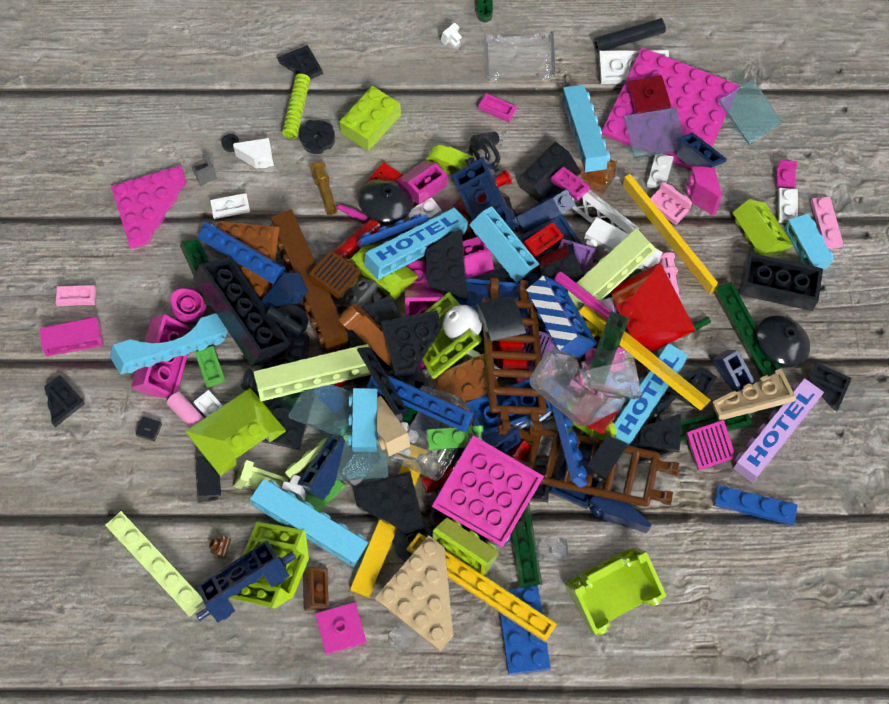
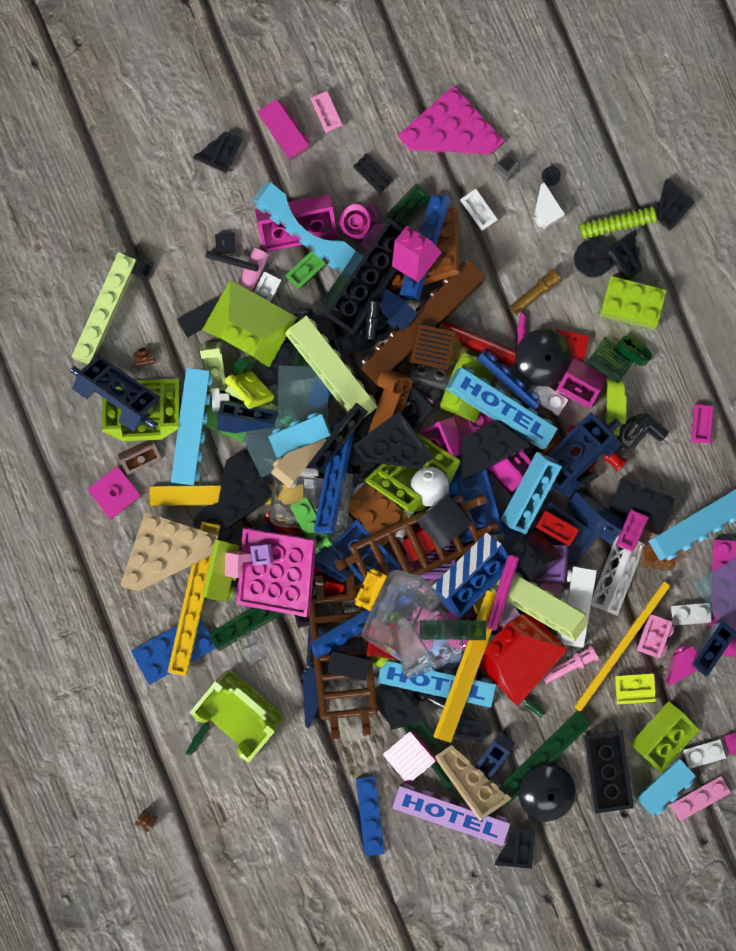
camera: 70 degrees right, 20 degrees up
none -> black tile [131,256,154,281]
none -> dark green piece [186,723,211,755]
none -> black bar [206,251,259,272]
none -> neon yellow plate [225,371,274,409]
none -> bright pink panel [225,551,252,578]
none -> dark green beam [232,355,255,376]
none -> medium lavender plate [250,544,274,566]
none -> black tile [353,153,393,194]
none -> yellow hinge [354,568,387,611]
none -> dark pink slope [392,226,442,282]
none -> clear green tile [587,337,633,384]
none -> black wing [606,230,642,280]
none -> neon yellow plate [615,674,656,704]
none -> dark green beam [617,335,652,366]

